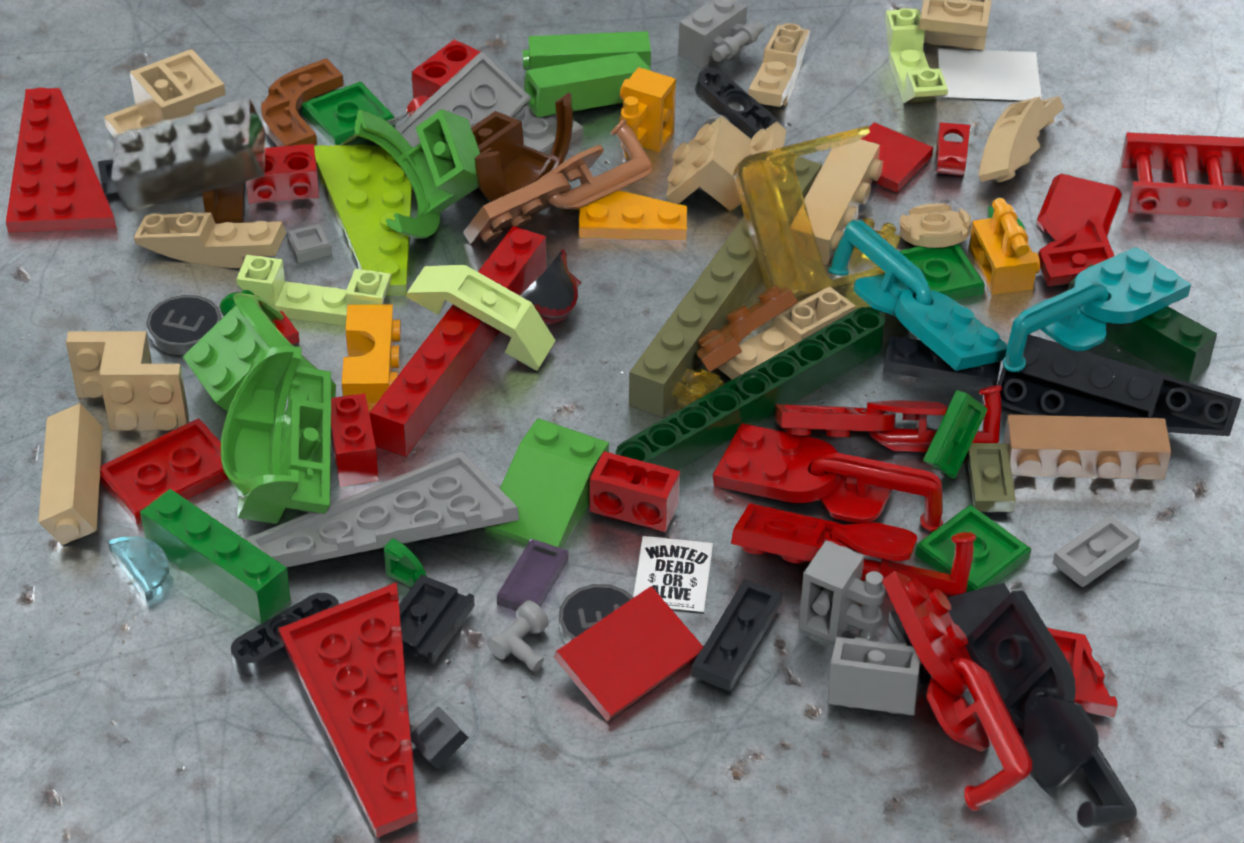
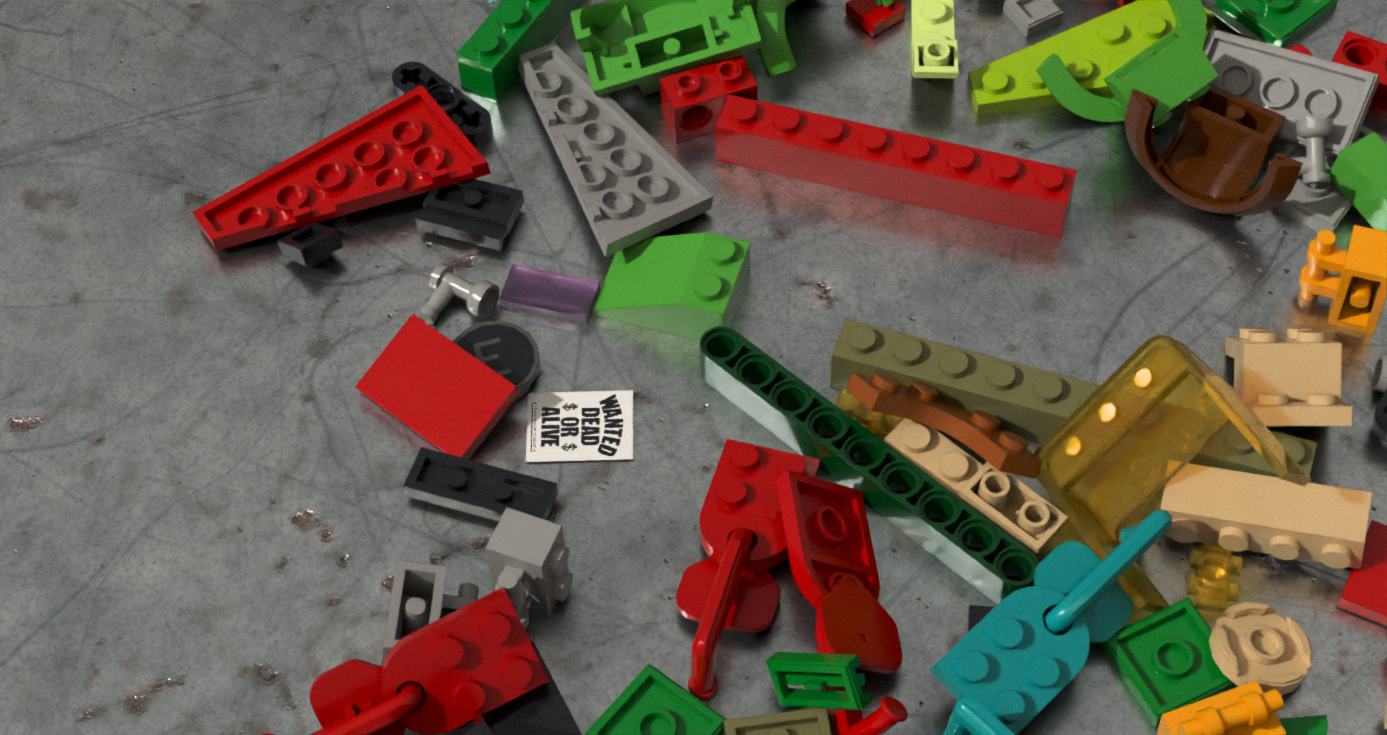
camera: 85 degrees right, 10 degrees up
light orange arch [342,304,401,411] -> none
green tile [384,538,427,588] -> none
yellowish green slope [406,265,556,371] -> none
nougat plate [463,119,652,245] -> none
black hat [520,249,582,325] -> none
light orange wing [579,183,687,240] -> none
red brick [590,451,680,532] -> none
red plate [731,503,976,597] -> none
none -> light grey piece [1269,117,1333,184]

